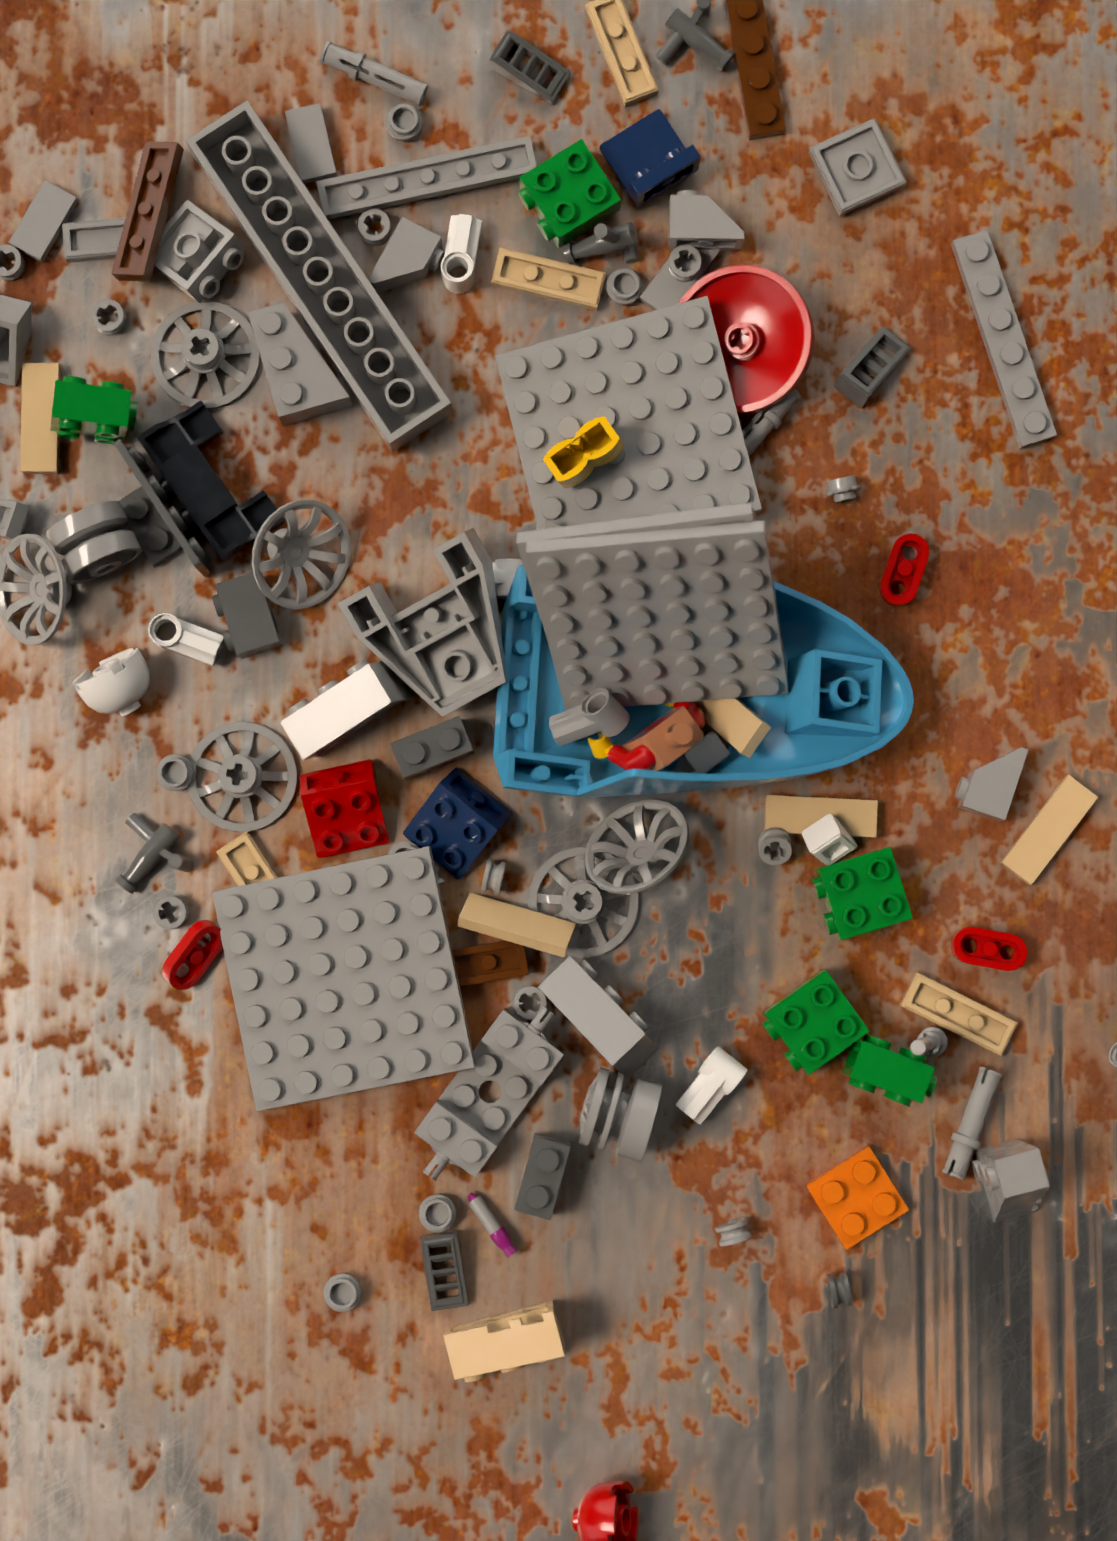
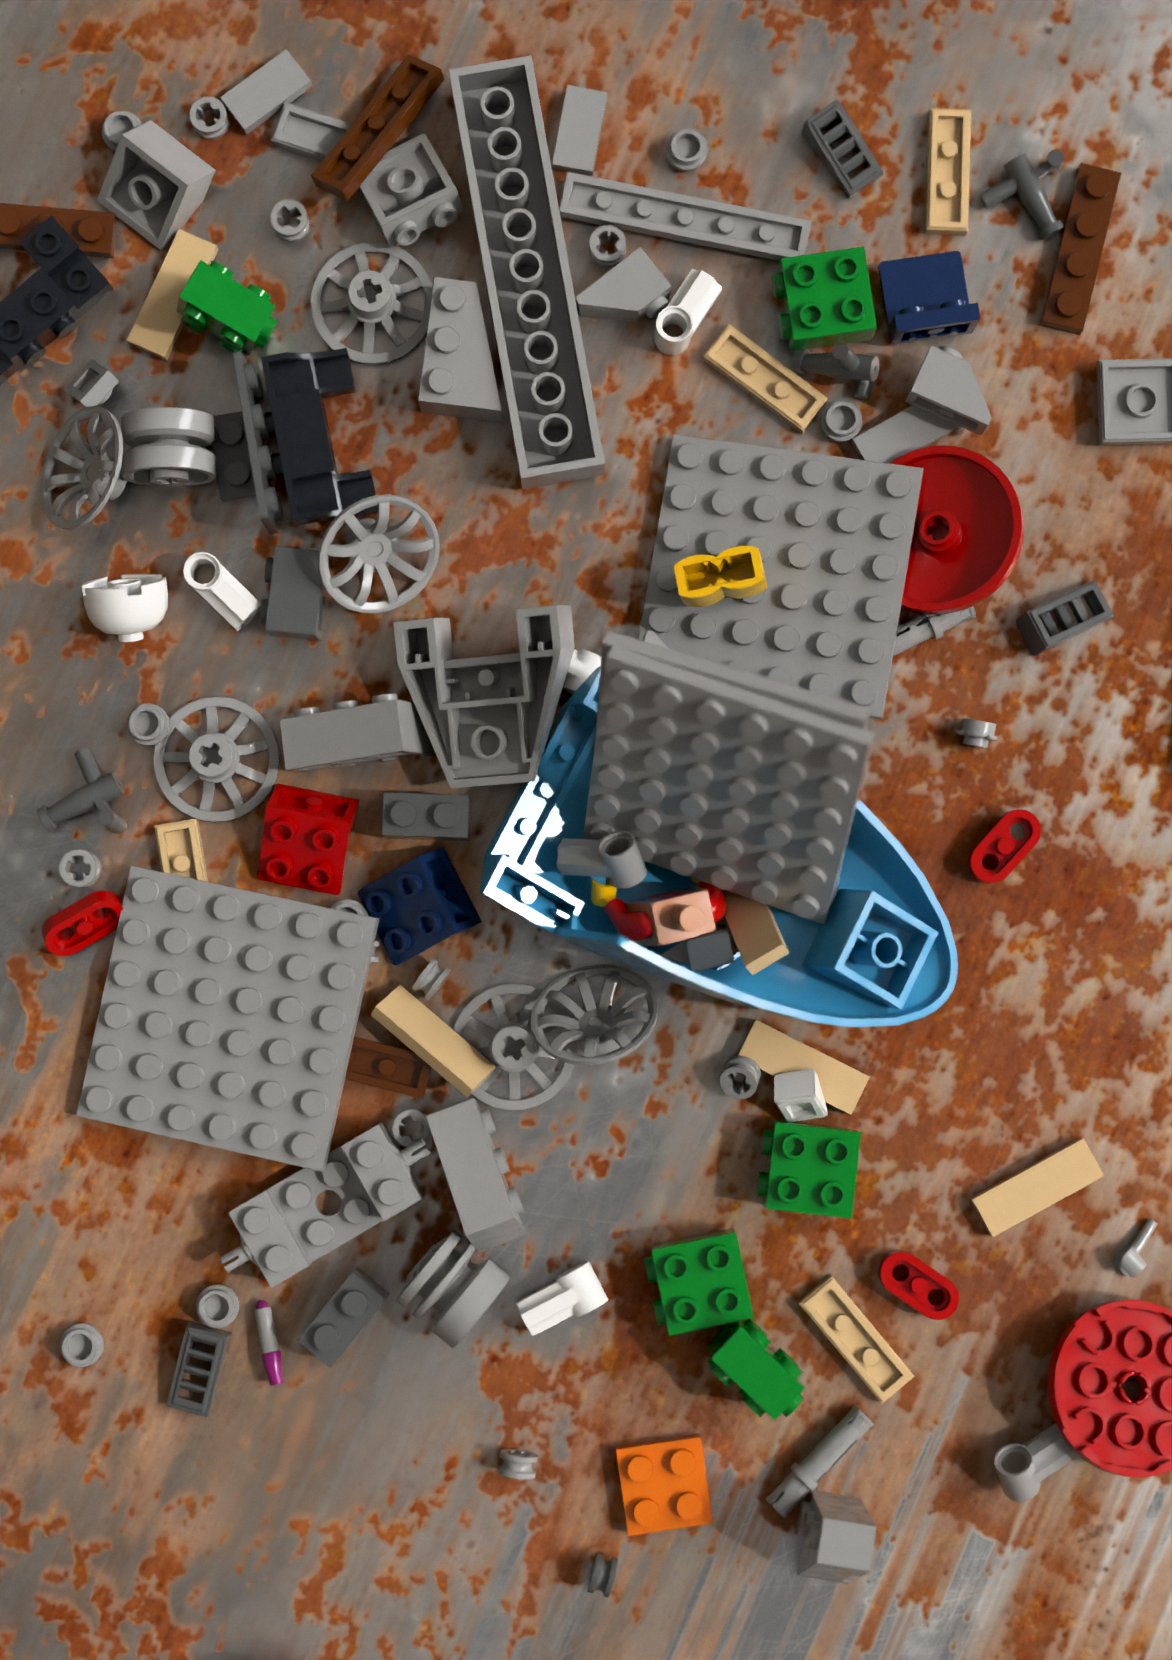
camera: 20 degrees right, 0 degrees up
light grey pin [319,41,429,106] -> none
tan wedge [443,1300,565,1383] -> none
light grey bush [668,245,701,282] -> none
light grey pin [910,1027,948,1057] -> none
light grey slope [955,747,1028,822] -> none

